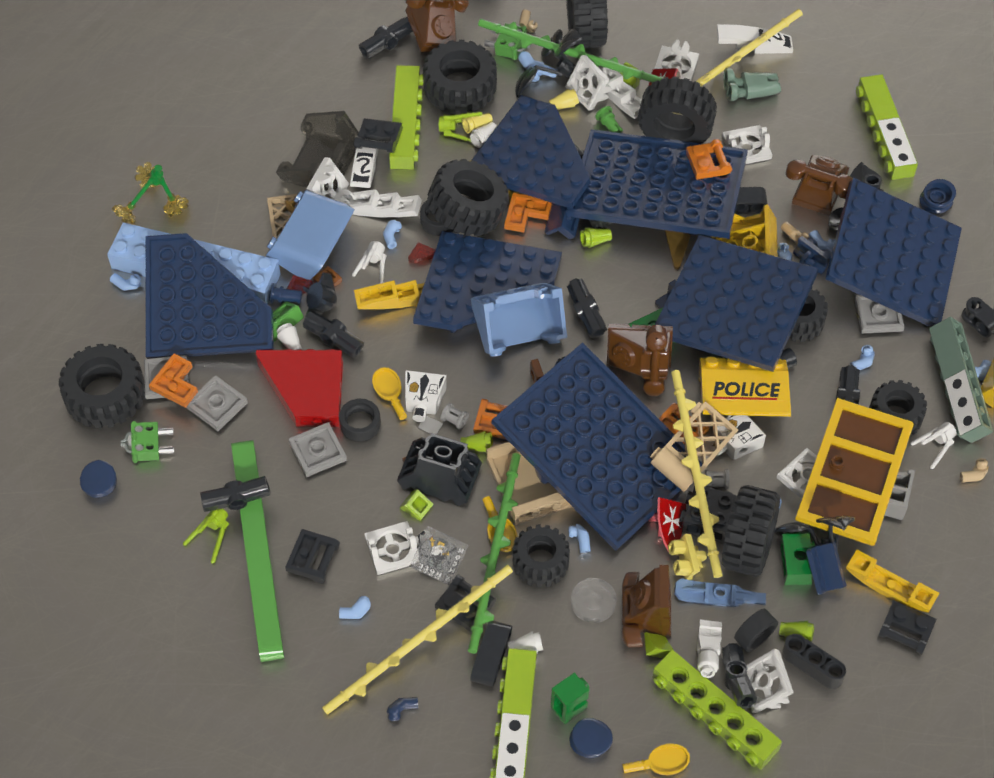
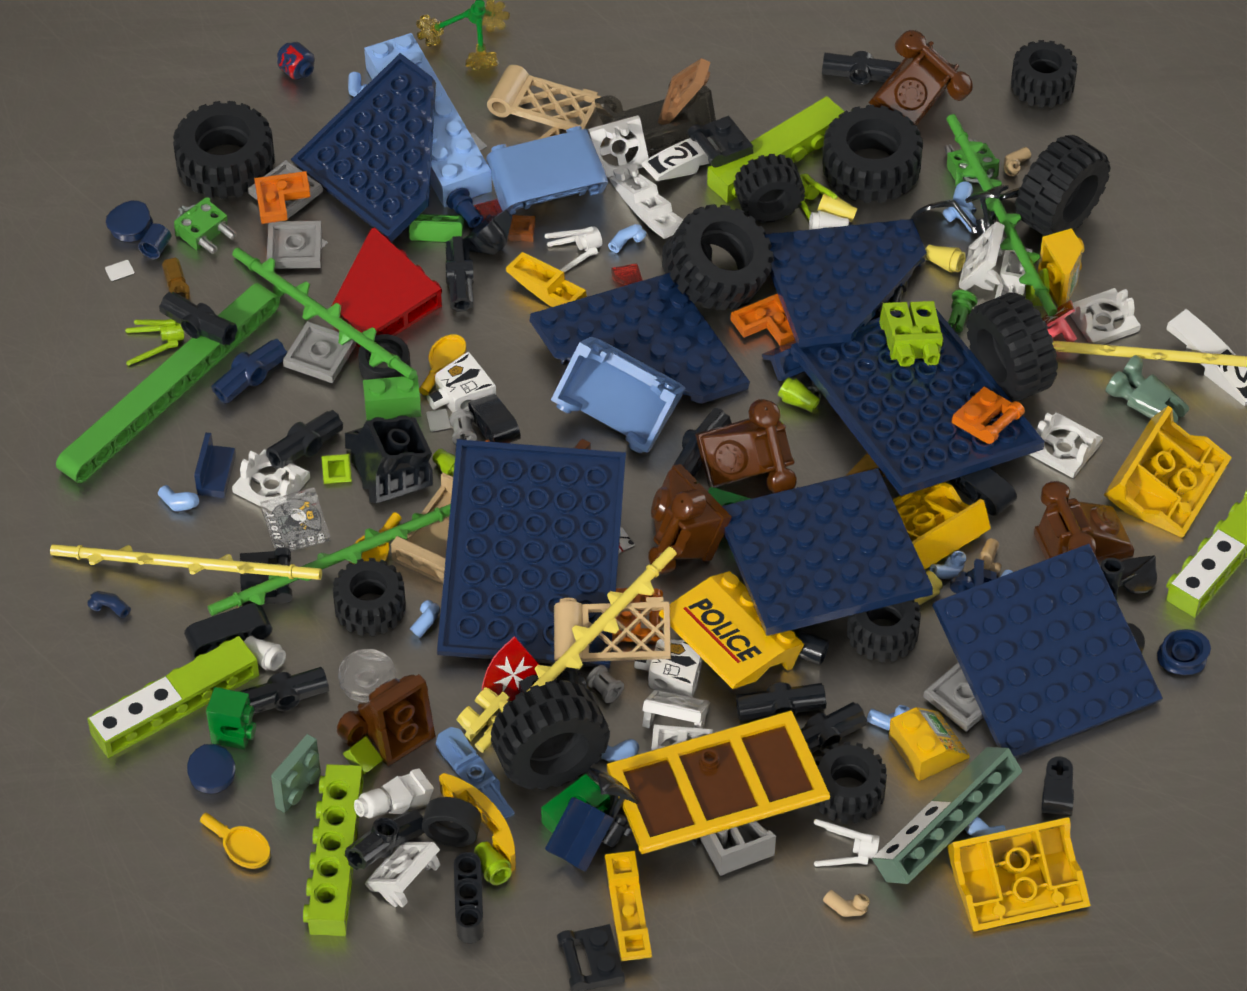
camera: 50 degrees right, 5 degrees down
white cone [276,323,303,350] -> none
black plate [285,529,340,583] -> none
none -> white sticker [105,260,135,281]
none -> dark blue beam [138,223,172,259]
none -> pearl gold bar [162,257,190,299]
none -> dark blue panel [194,432,236,498]
none -> dark blue piece [211,339,287,404]
none -> bright green plant [232,248,417,380]
none -> black piece [238,667,329,714]
none -> black piece [266,410,343,469]
none -> sand green plate [271,734,321,813]
none -> dark blue head [277,42,315,80]
none -> bright green brick [363,375,421,420]
none -> yellow slope [439,773,516,871]
none -> black beam [468,394,521,443]
none -> tan piece [487,65,601,130]
none -> white piece [642,689,711,728]
none -> medium nougat wing [658,58,711,127]
none -> reddish brown piece [695,399,797,493]
none -> black tyre [734,154,805,223]
none -> black piece [736,682,827,721]
none -> lime hips [879,301,943,366]
none -> yellow slope [889,707,970,781]
none -> yellow slope [1038,228,1084,307]
none -> yellow piece [1104,406,1232,538]

